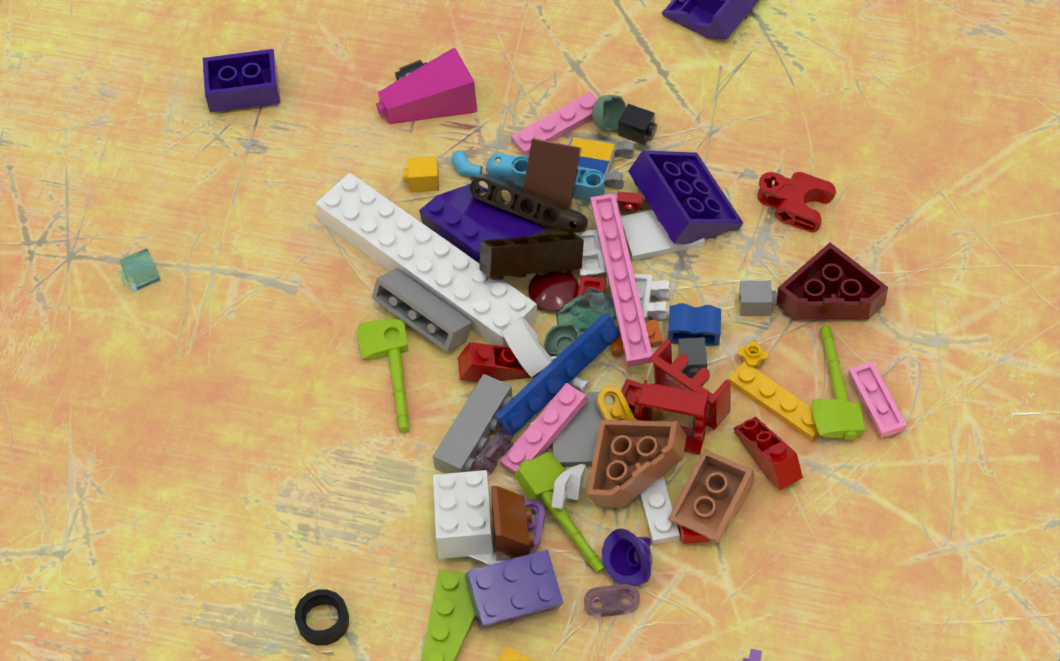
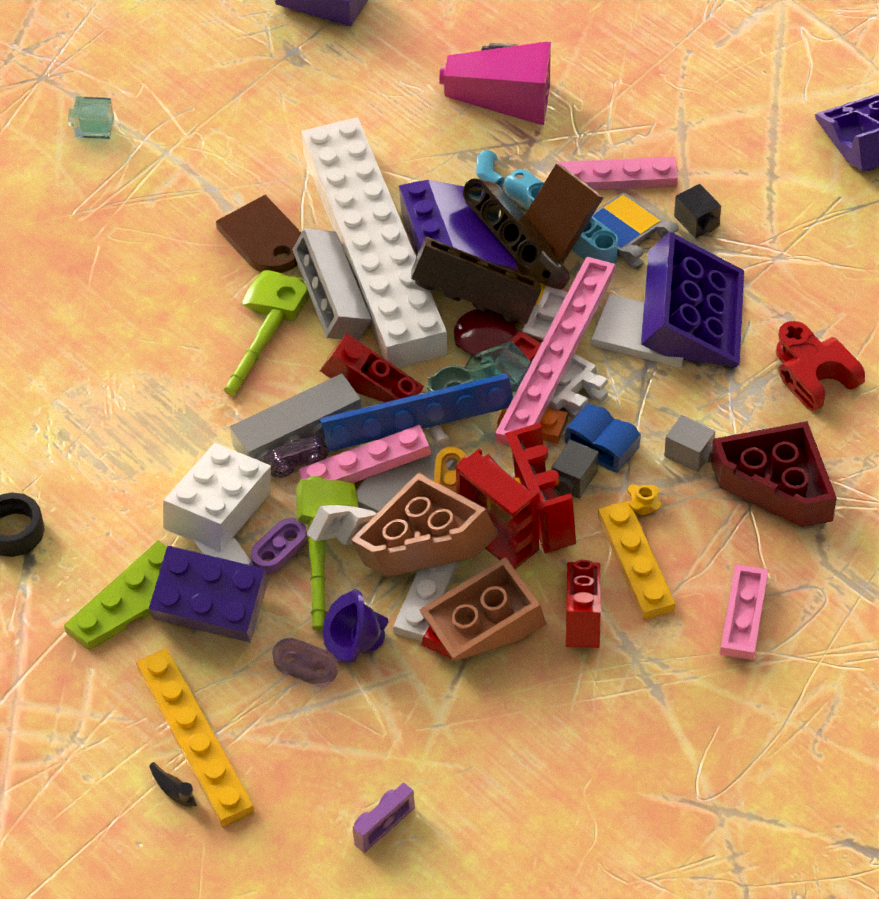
camera: 30 degrees right, 5 degrees down
yellow brick [403,156,439,192] -> none
dark orange slope [491,486,534,561] -> none
white slope [502,316,553,377] -> none
sand green hair [592,95,626,131] -> none
red plate [617,191,643,212] -> none
lime piece [812,326,866,440] -> none
none -> reddish brown tile [216,194,301,273]

